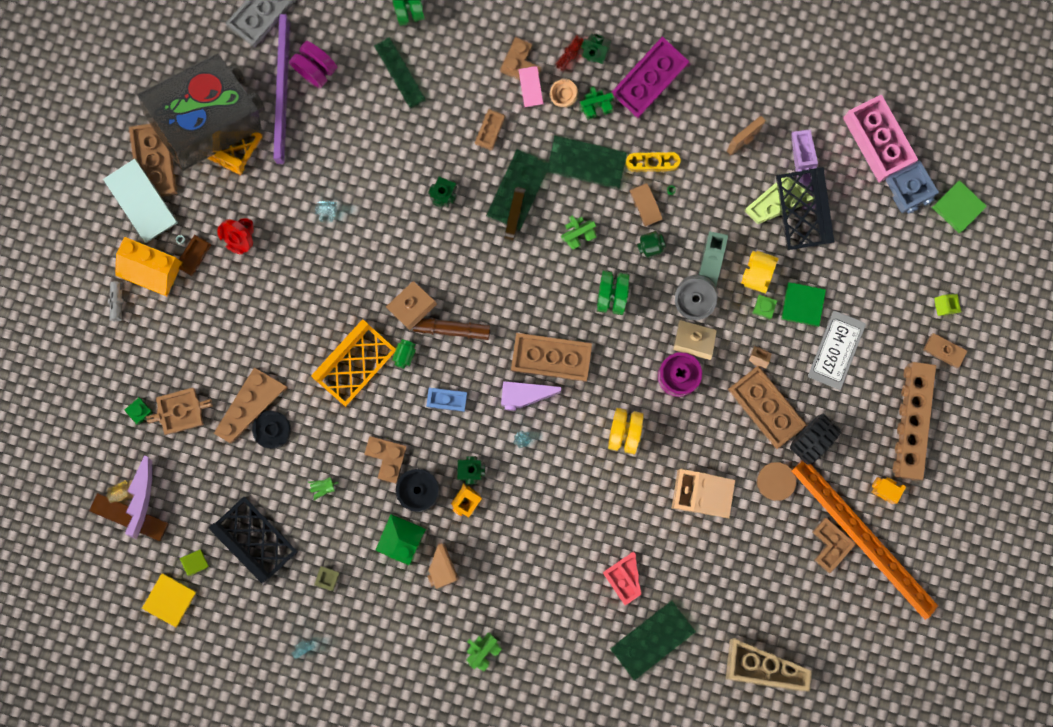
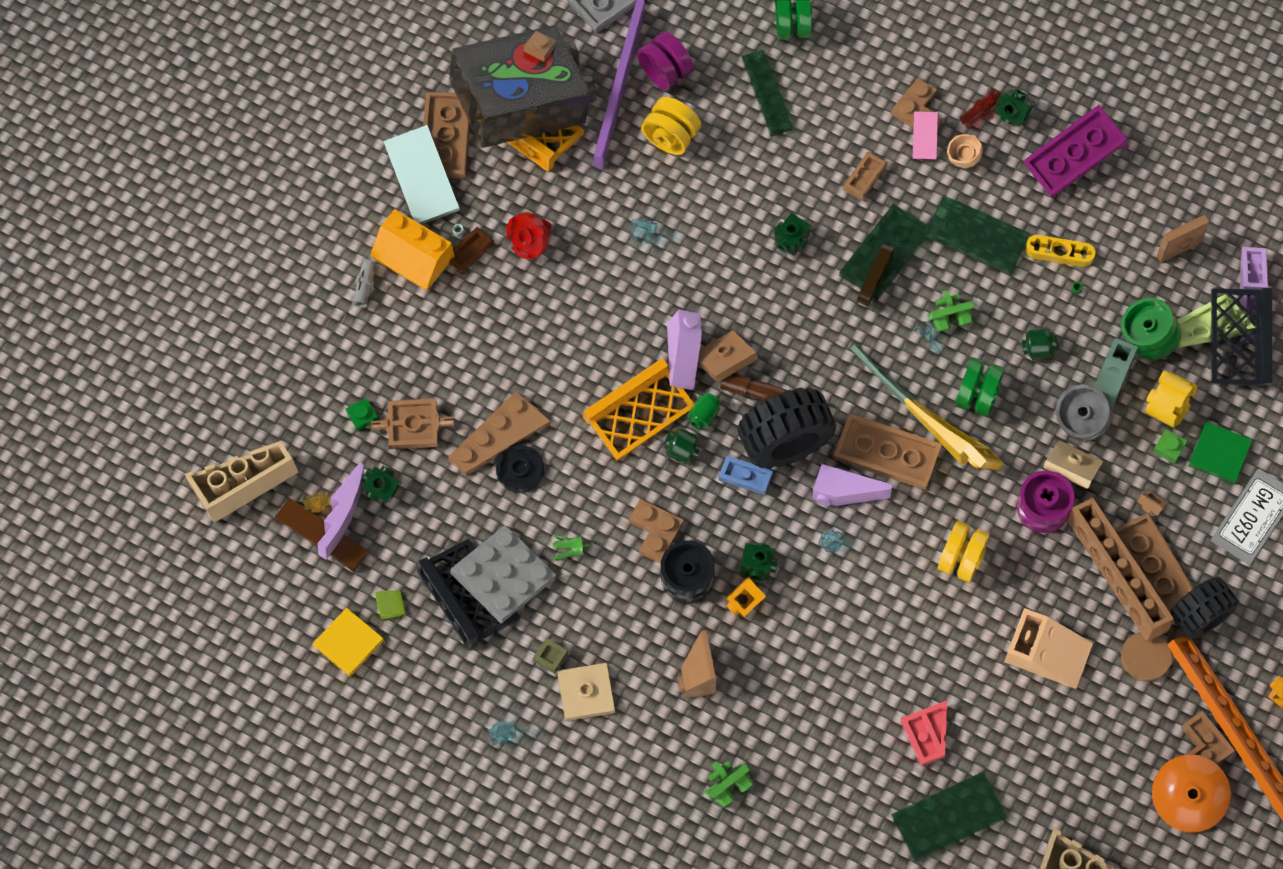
camera: 15 degrees right, 15 degrees down
green slope [375,514,426,566] -> none
green hips [579,86,614,120] -> none
medium nougat slope [629,183,662,226] -> none
none -> tan wedge [184,441,298,523]
none -> dark green brick [362,465,402,503]
none -> light grey plate [450,525,556,624]
none -> medium nougat plate [524,31,556,62]
none -> tan plate [557,663,615,721]
none -> yellow wheel [641,97,701,155]
none -> dark green head [663,428,701,464]
none -> lavender slope [667,310,702,390]
none -> black tyre [737,387,836,469]
none -> yellow plate [850,344,1004,471]
none -> clear light blue hand [915,321,940,353]
none -> medium nougat brick [1067,498,1174,642]
none -> green wheel [1121,298,1182,360]
none -> orange dish [1152,754,1231,832]

